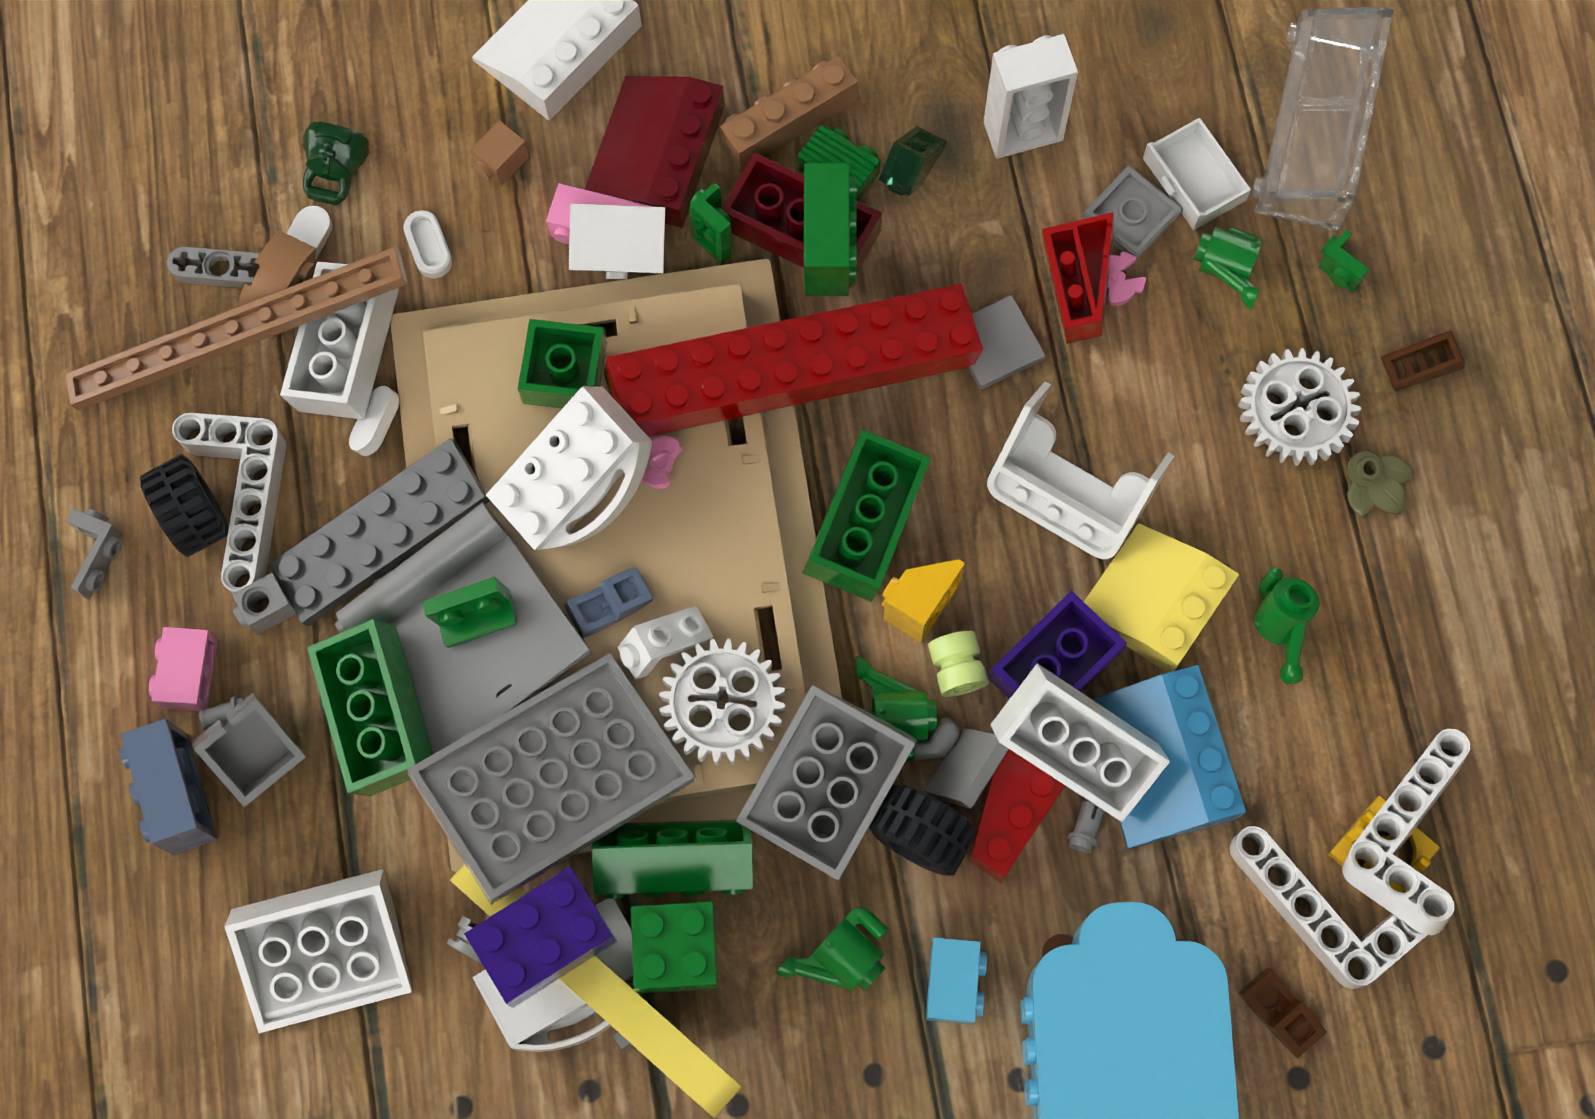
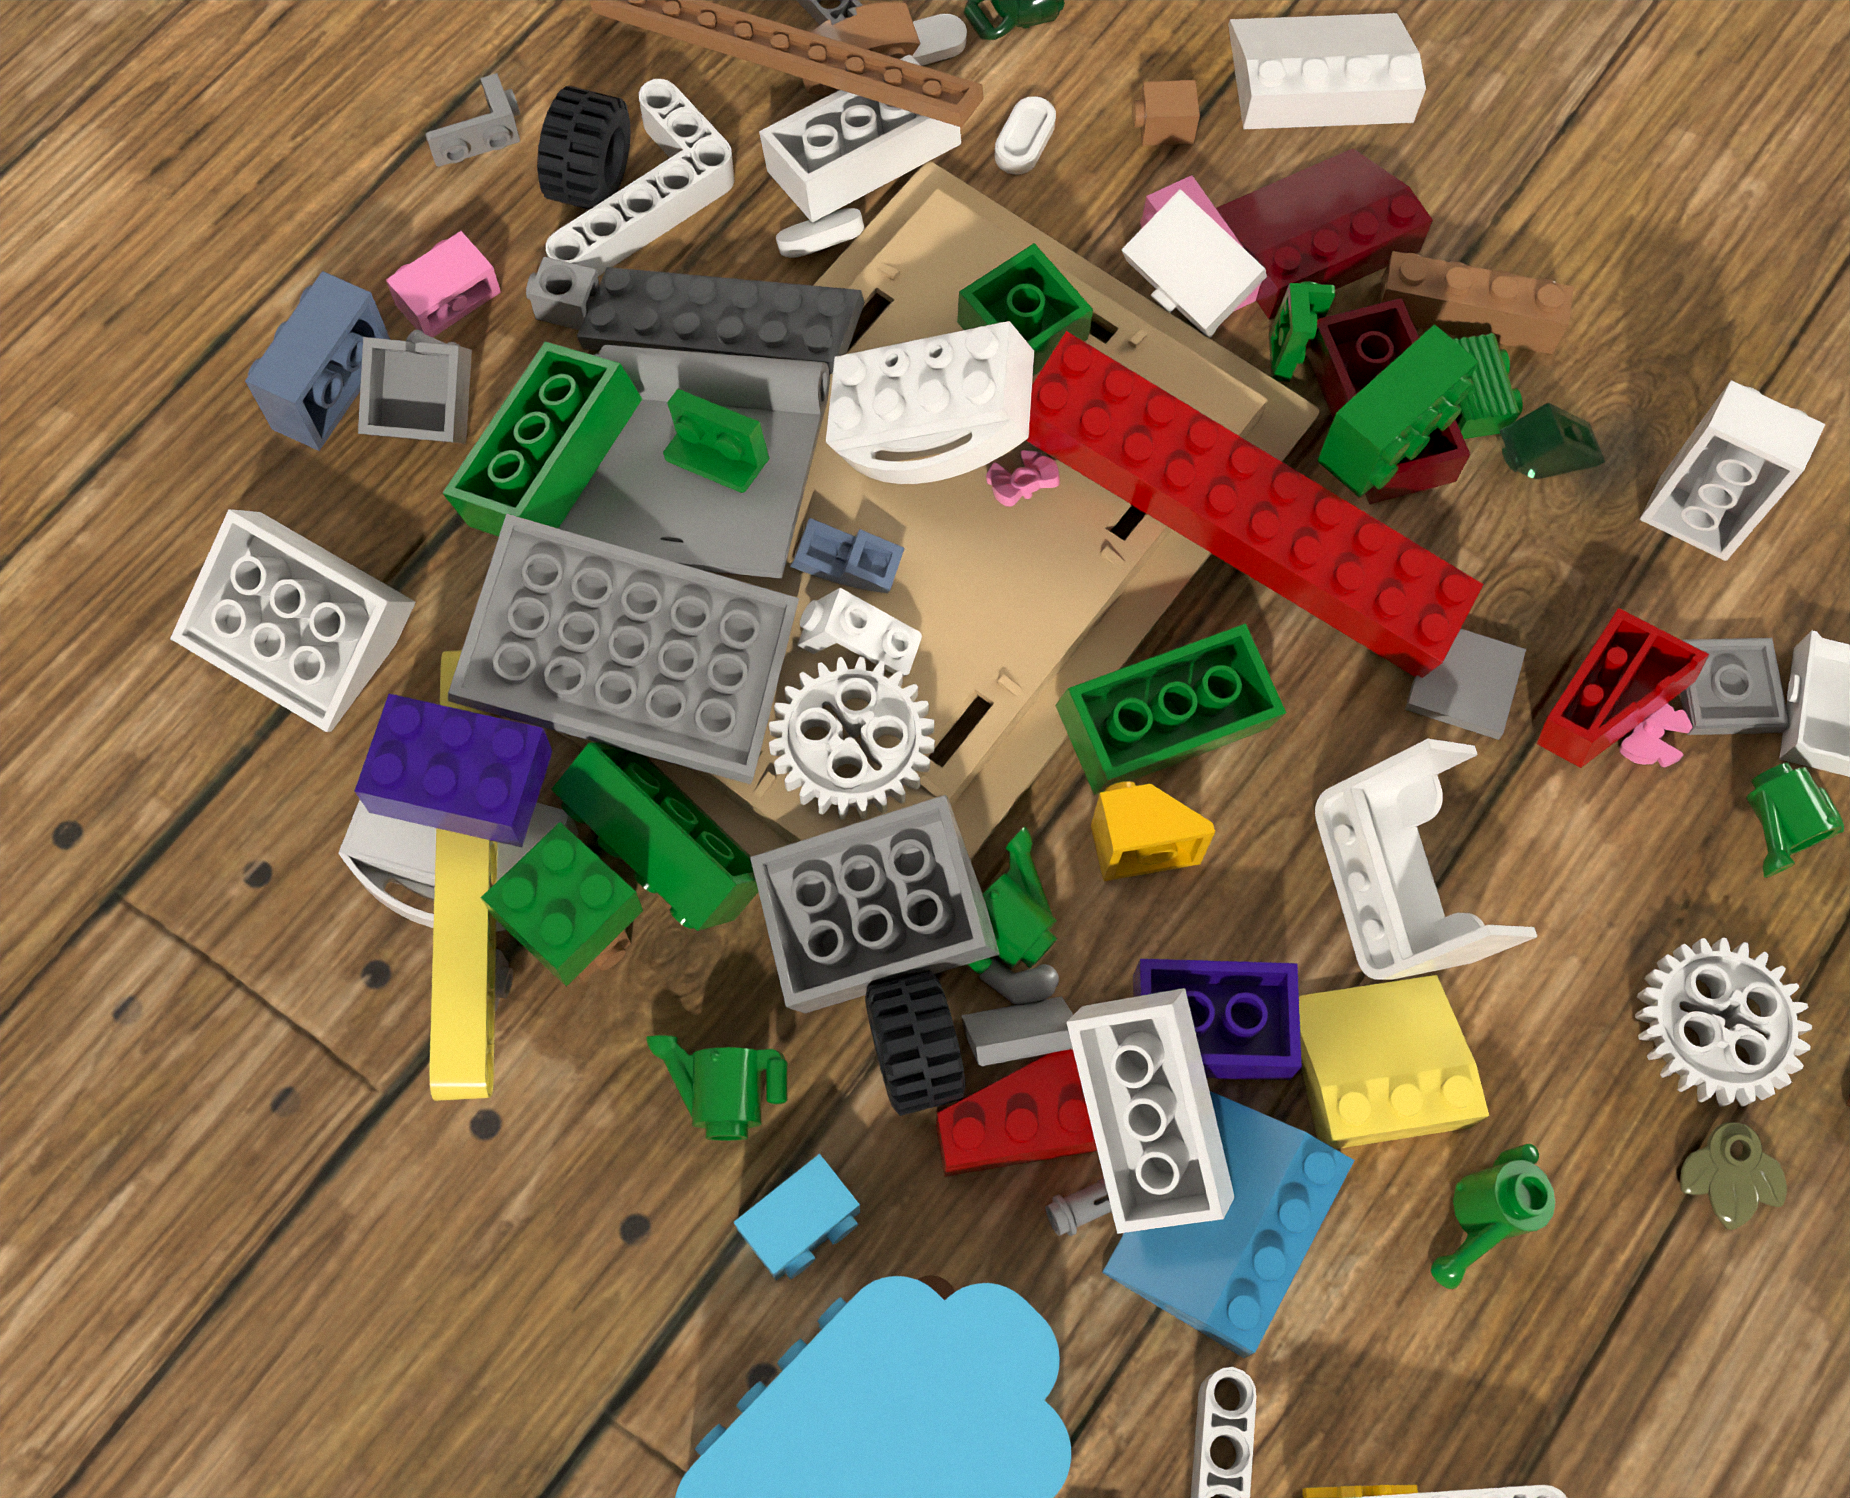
camera: 40 degrees right, 5 degrees down
yellowish green wheel [928,631,989,697] -> none

